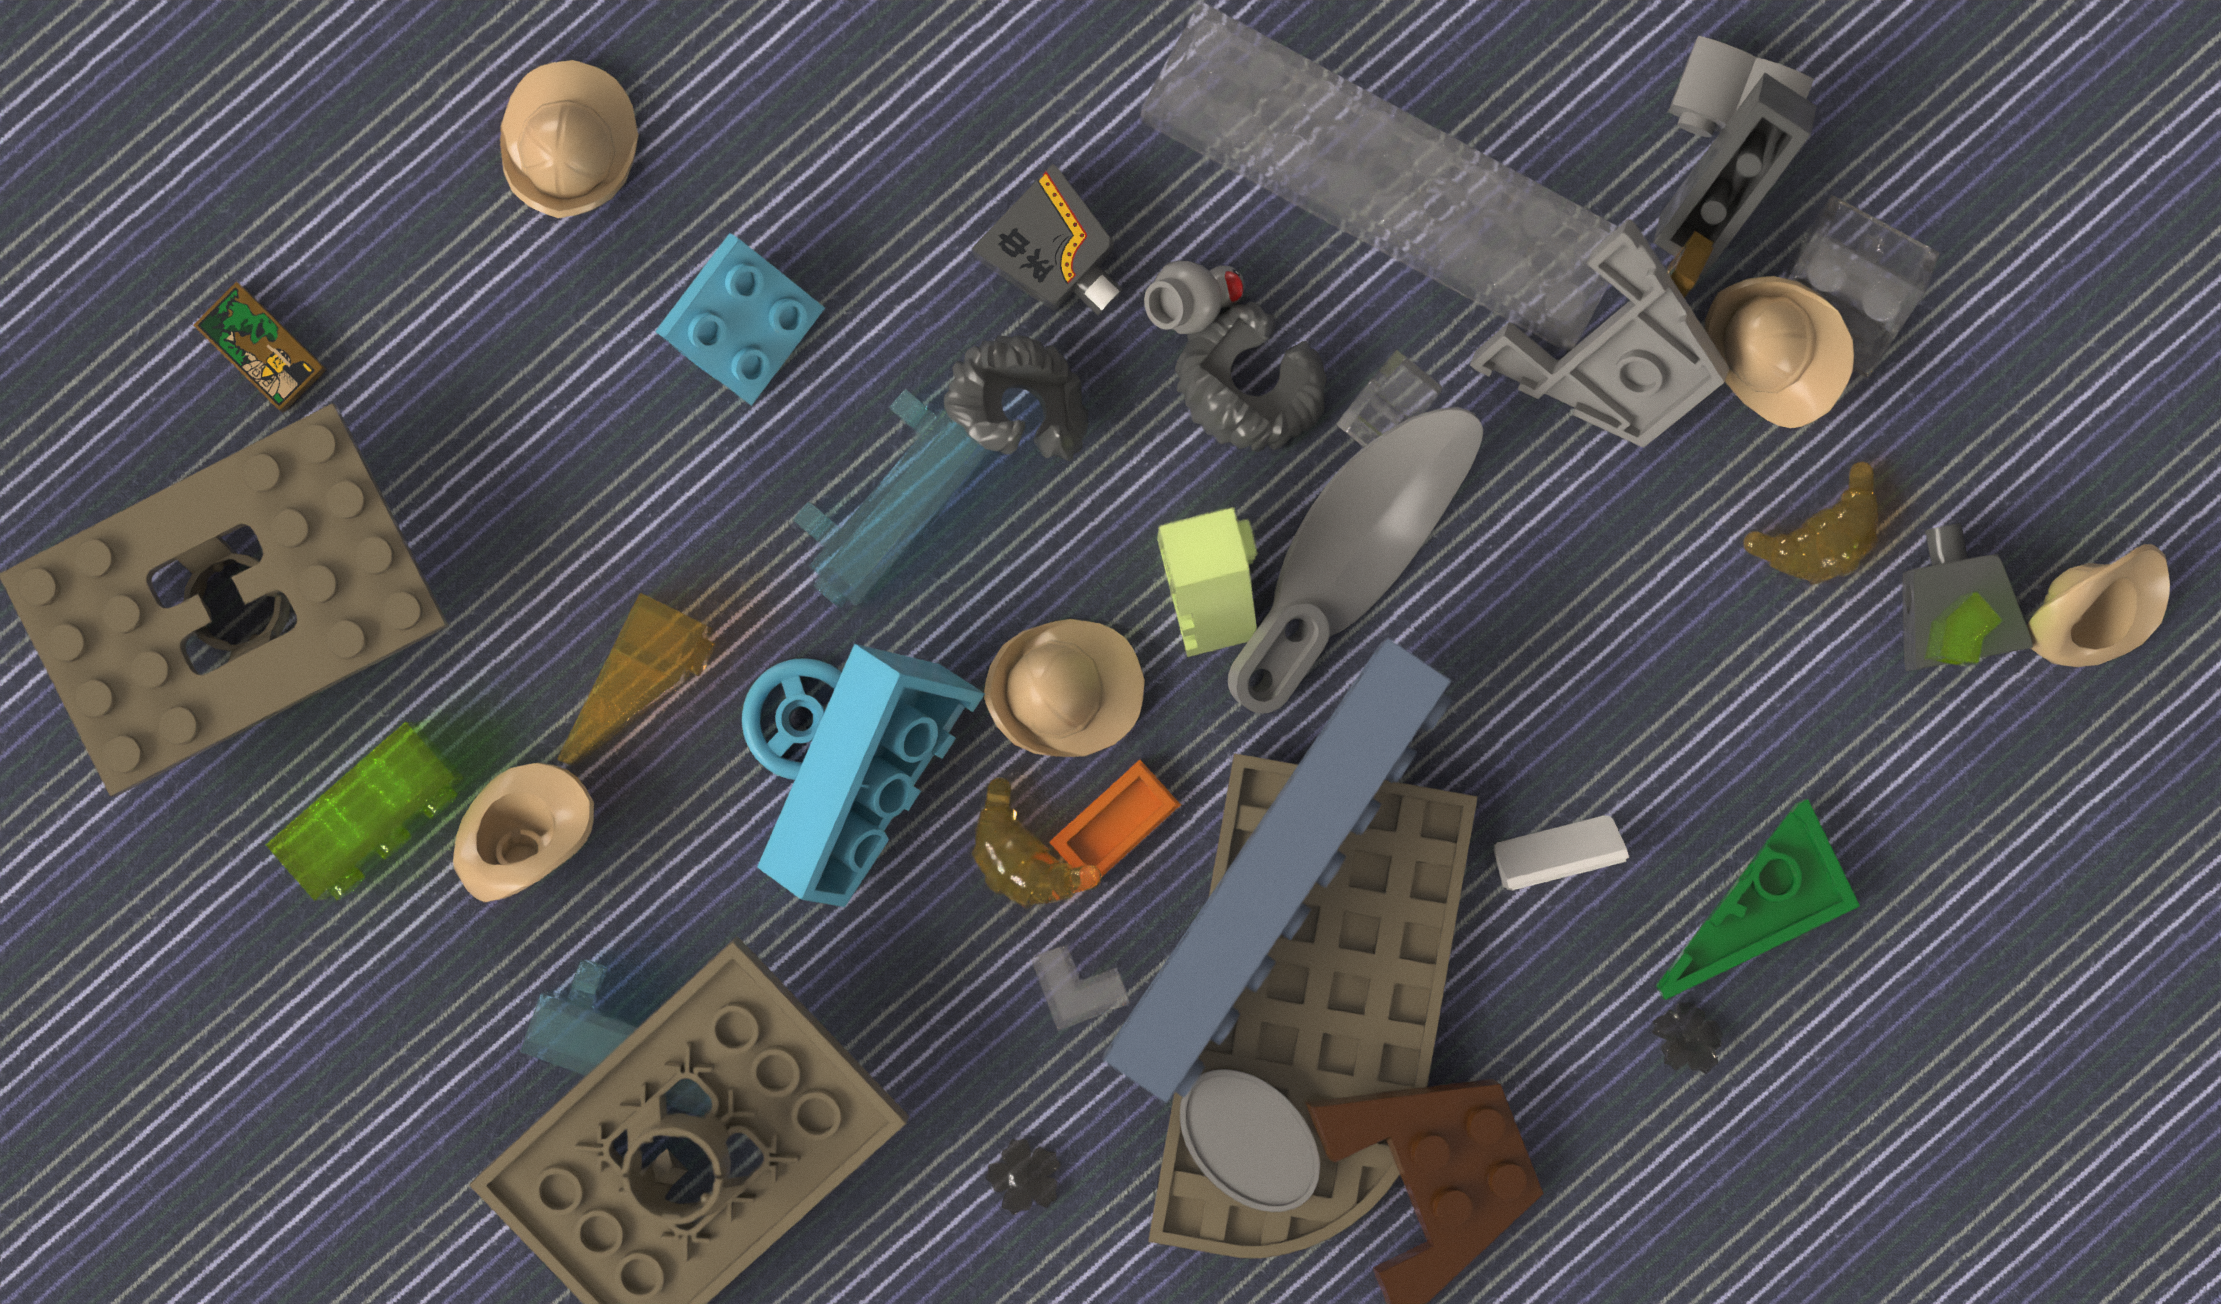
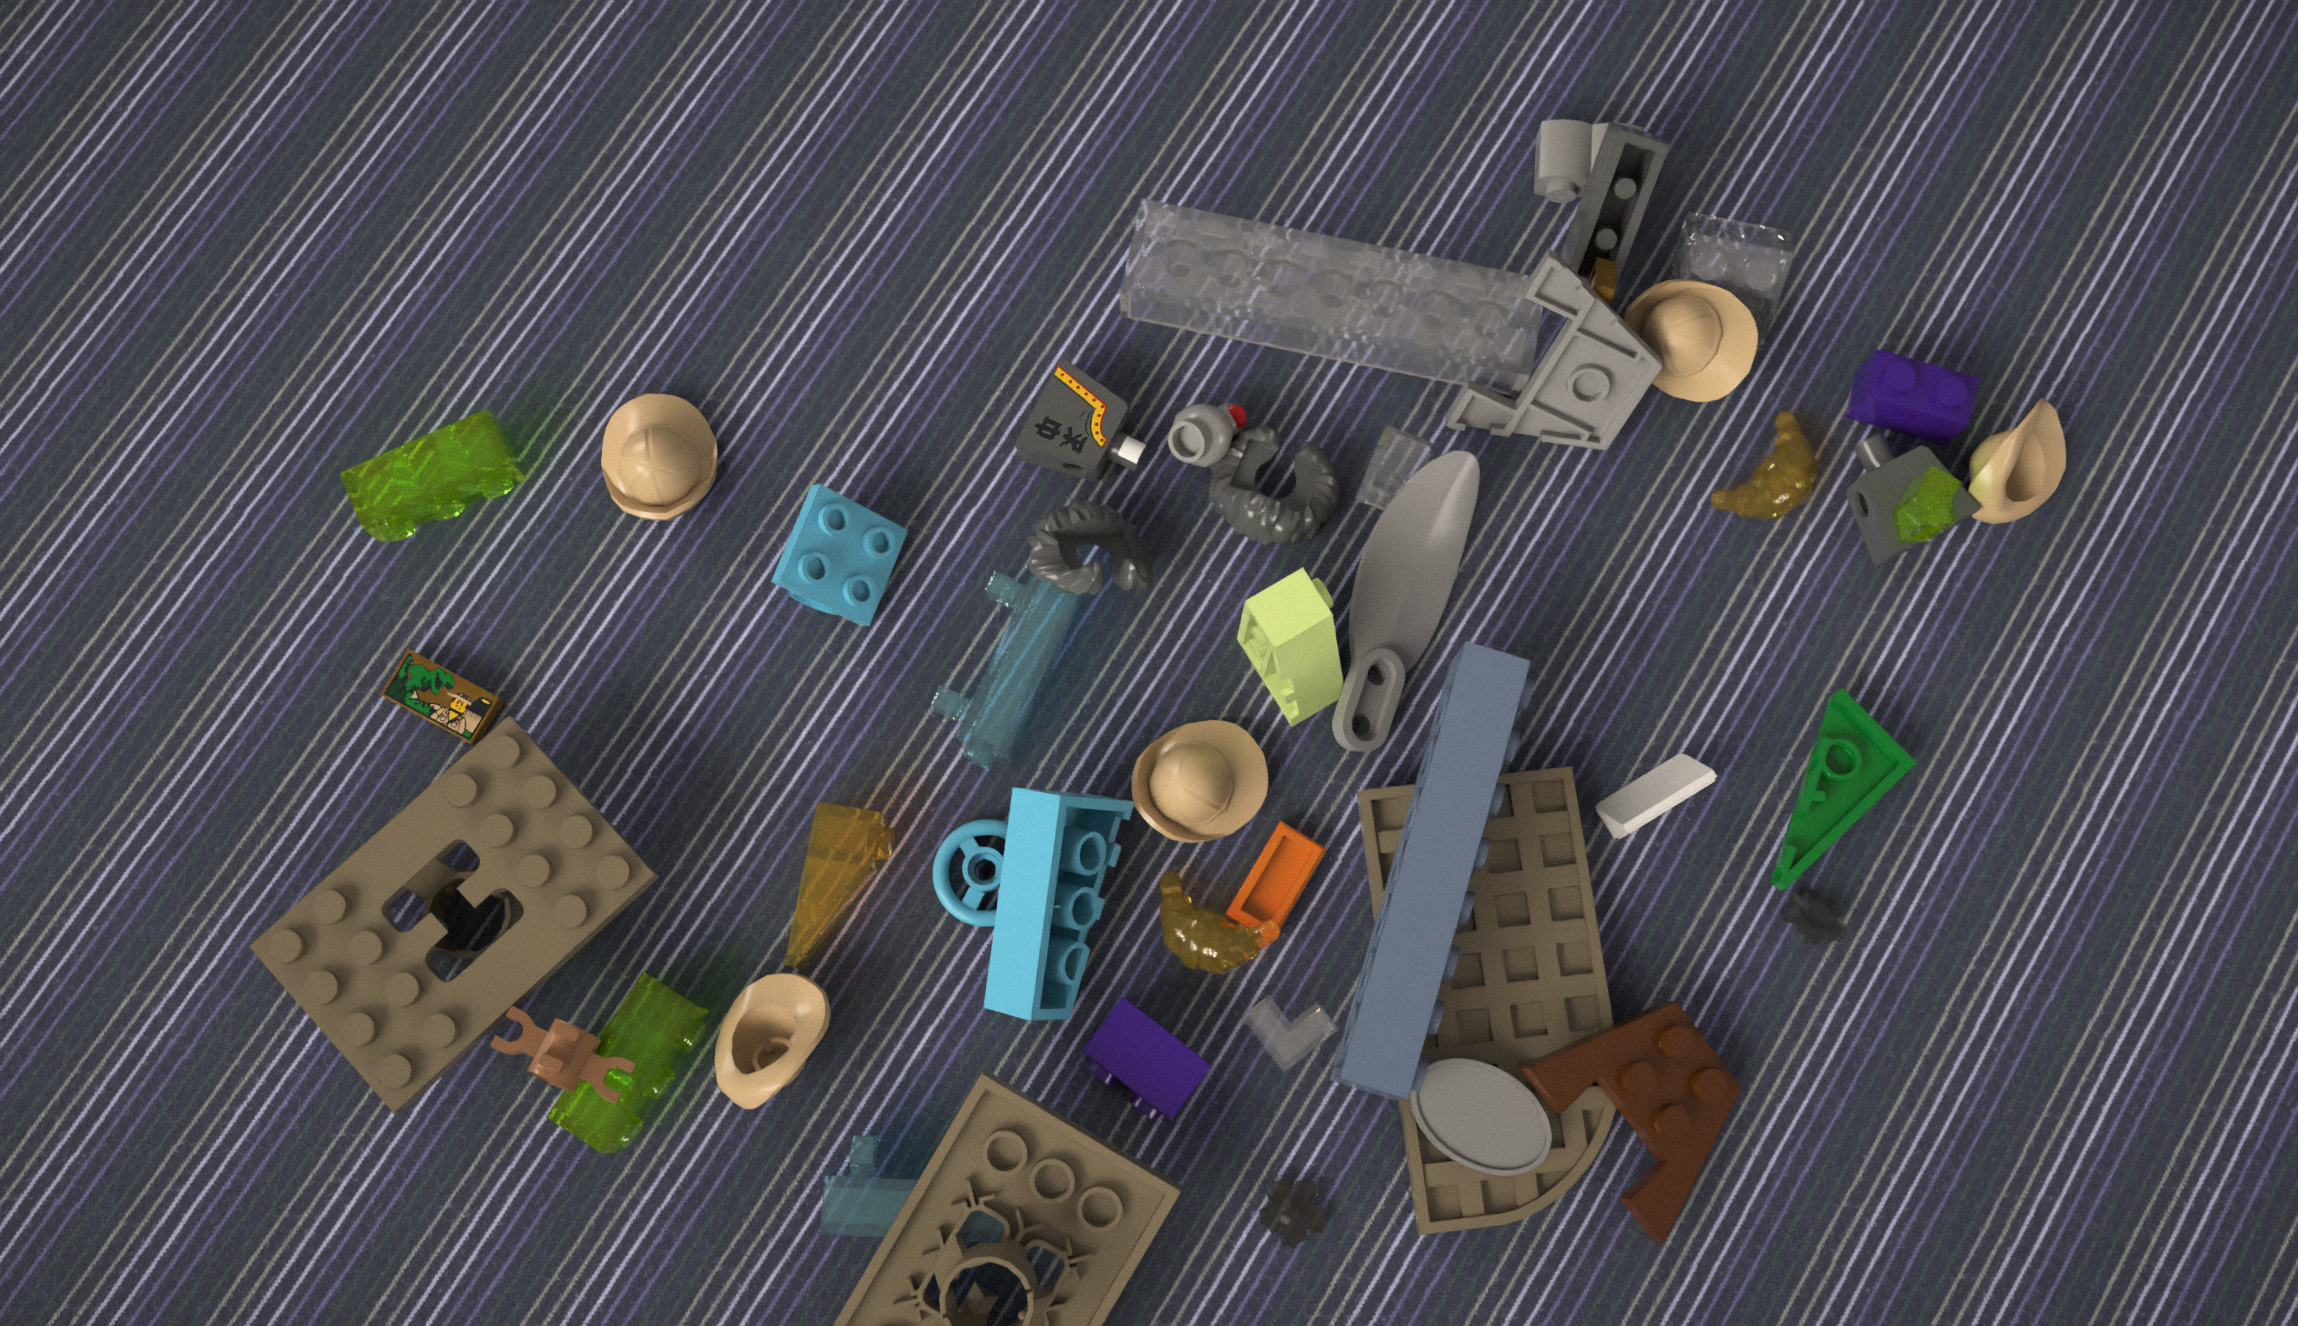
camera: 20 degrees left, 10 degrees down
none -> clear neon green brick [340,408,526,542]
none -> medium nougat pin [490,1006,637,1105]
none -> dark purple brick [1082,997,1212,1122]
none -> dark purple brick [1845,349,1980,446]

